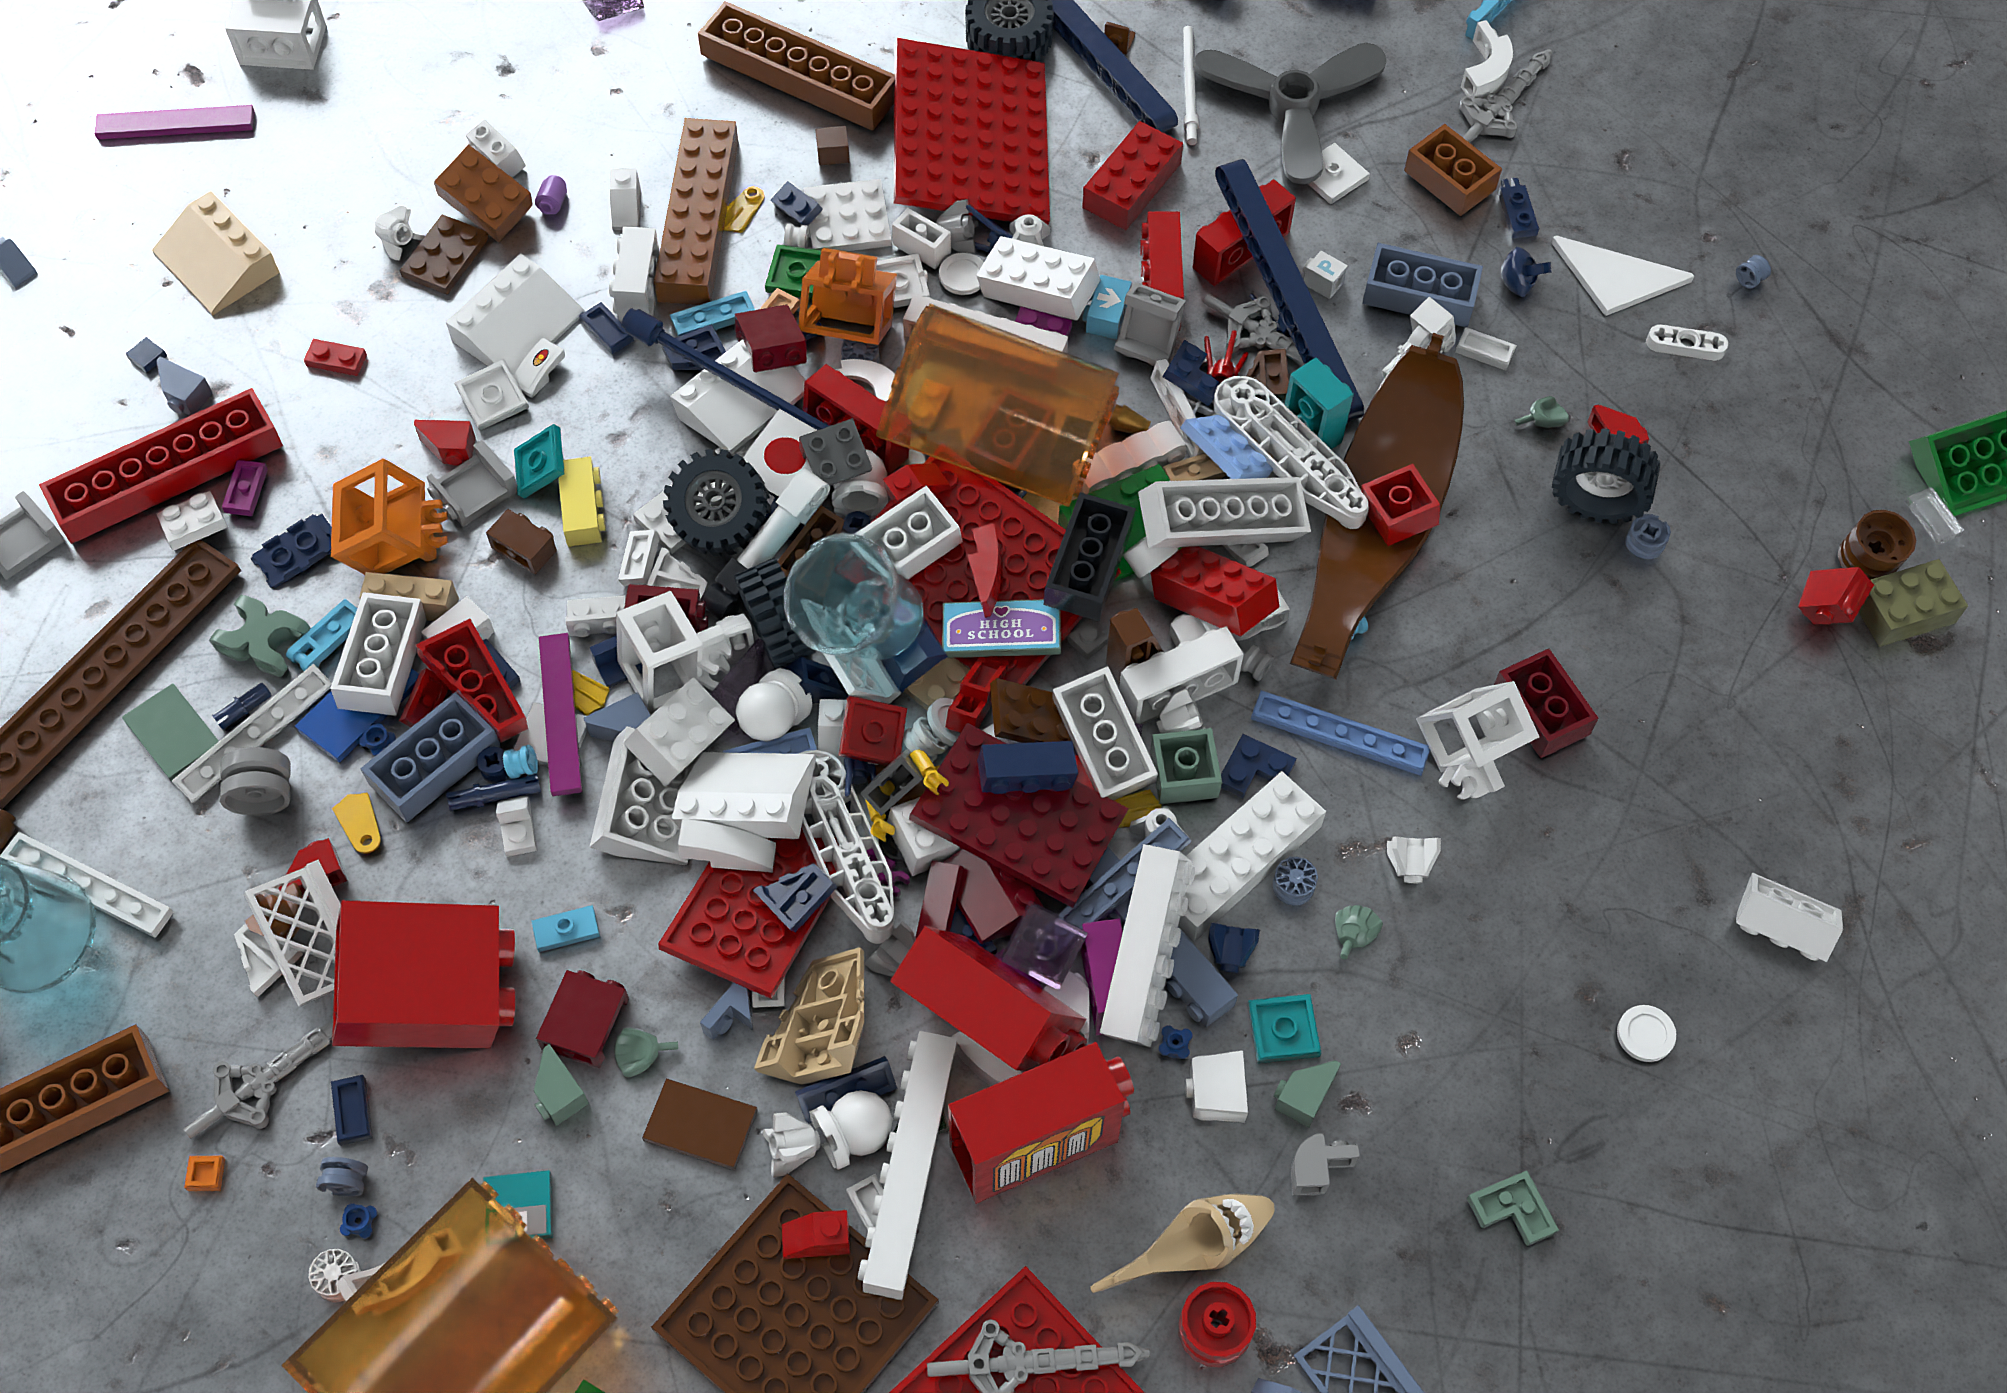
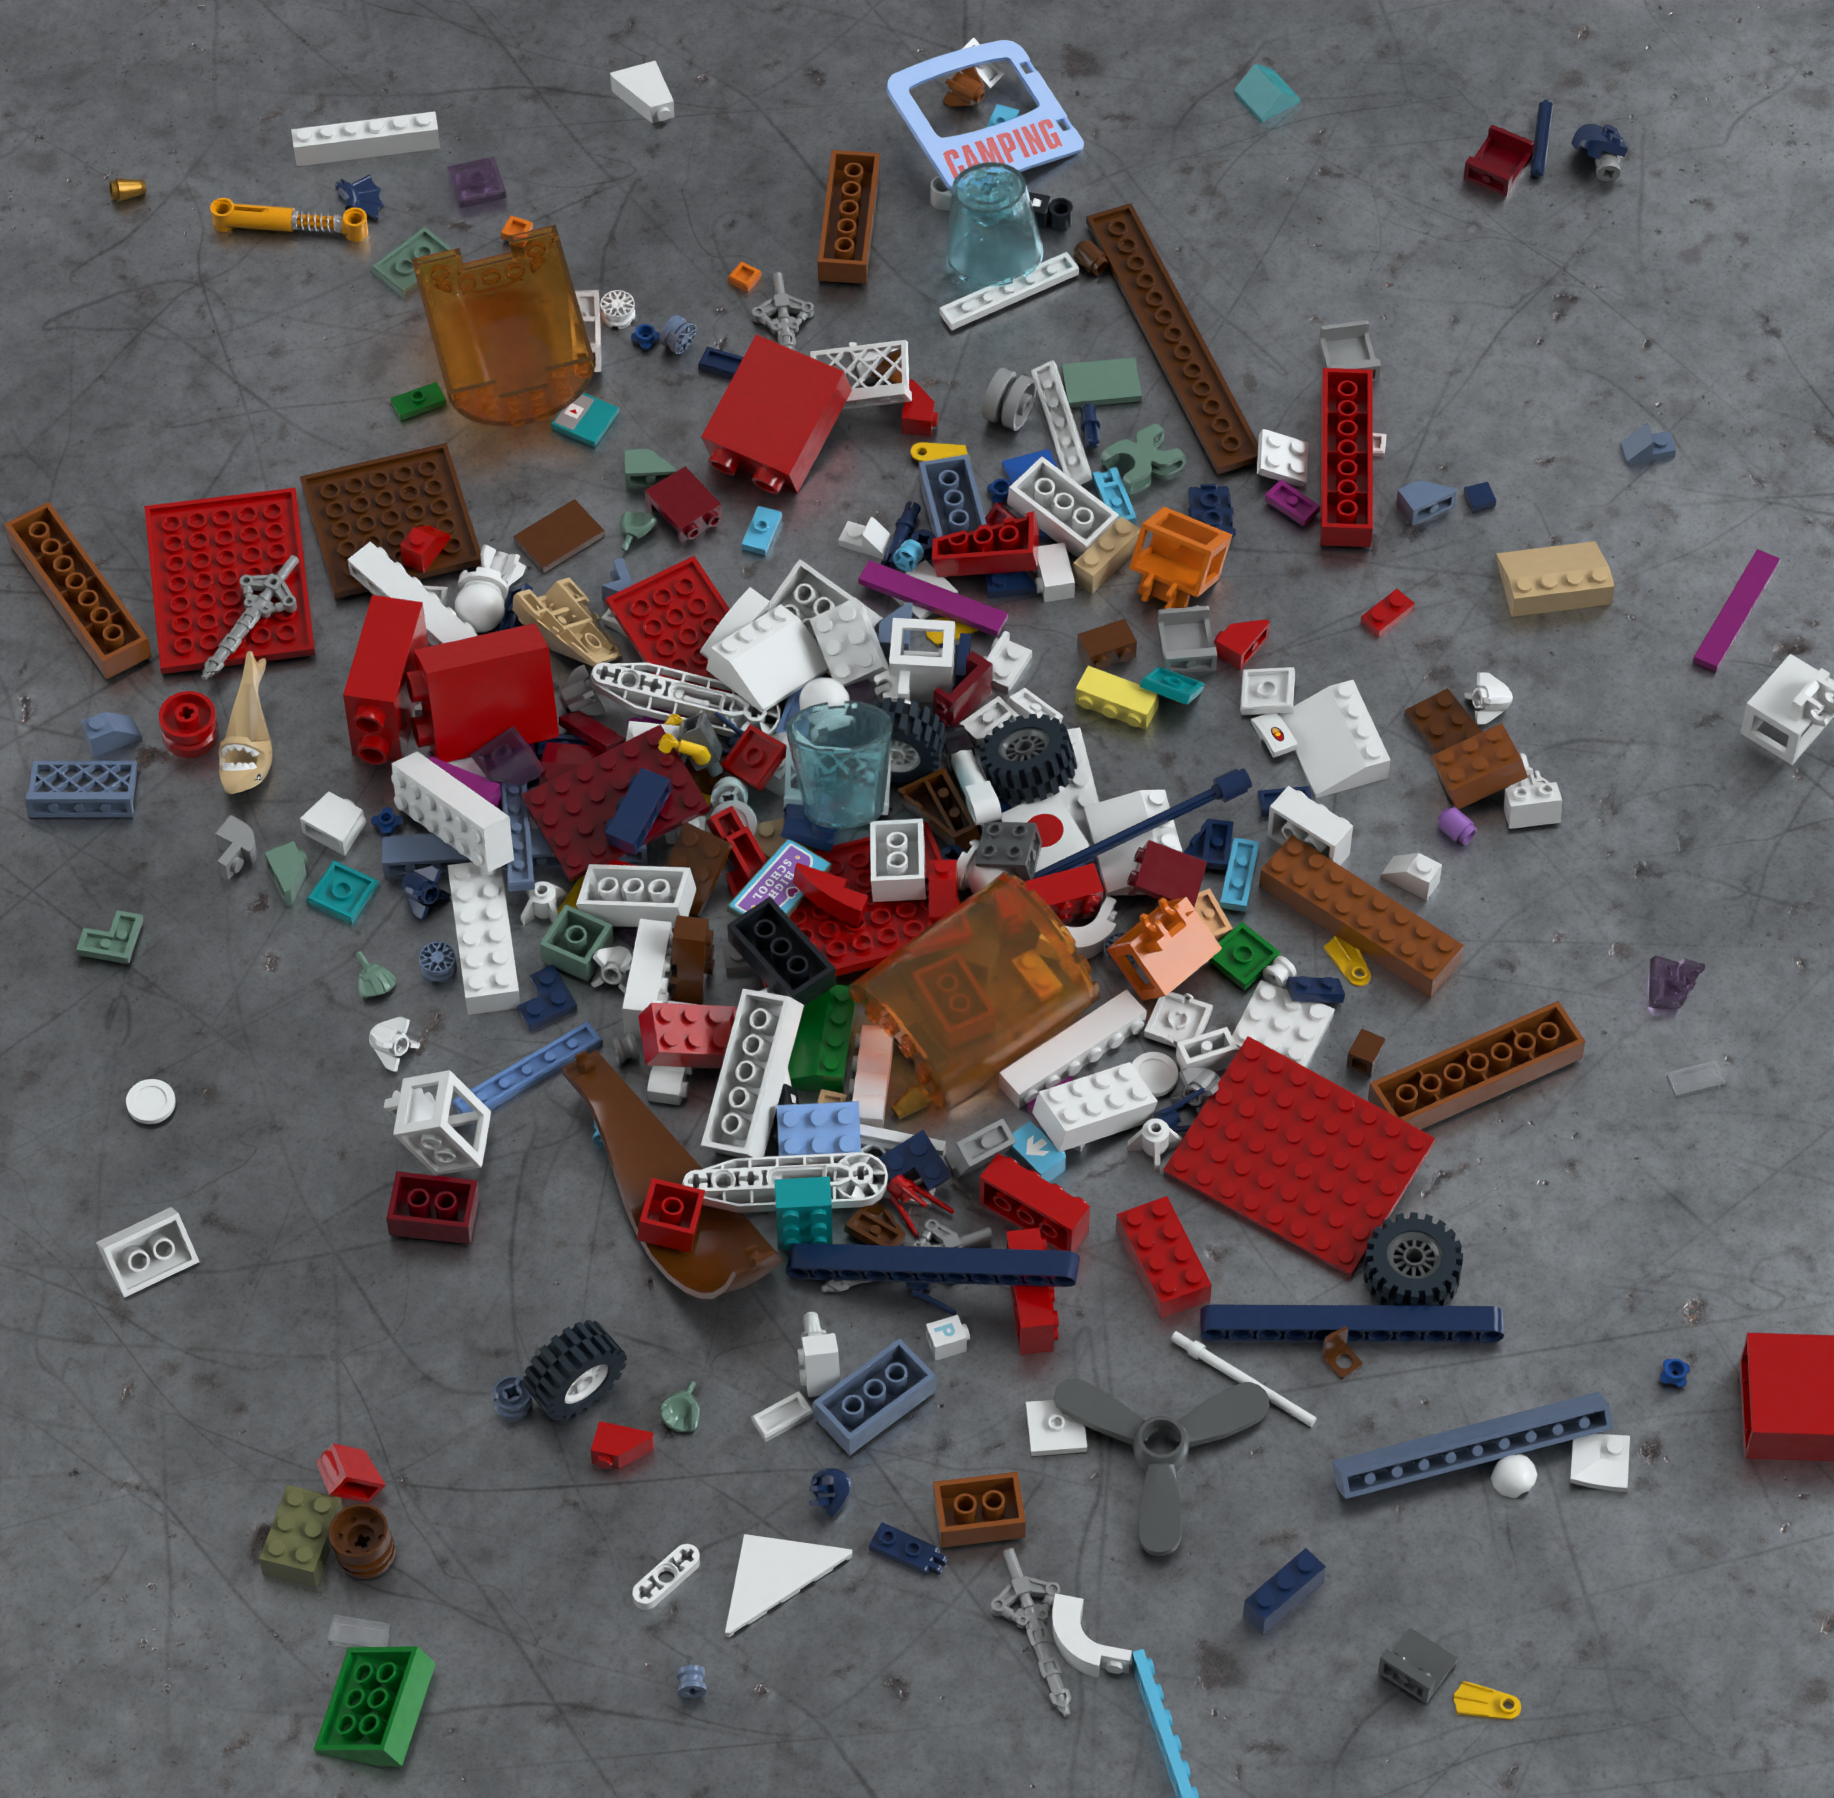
camera: 125 degrees right, 5 degrees down
wing [753,863,838,932] -> none

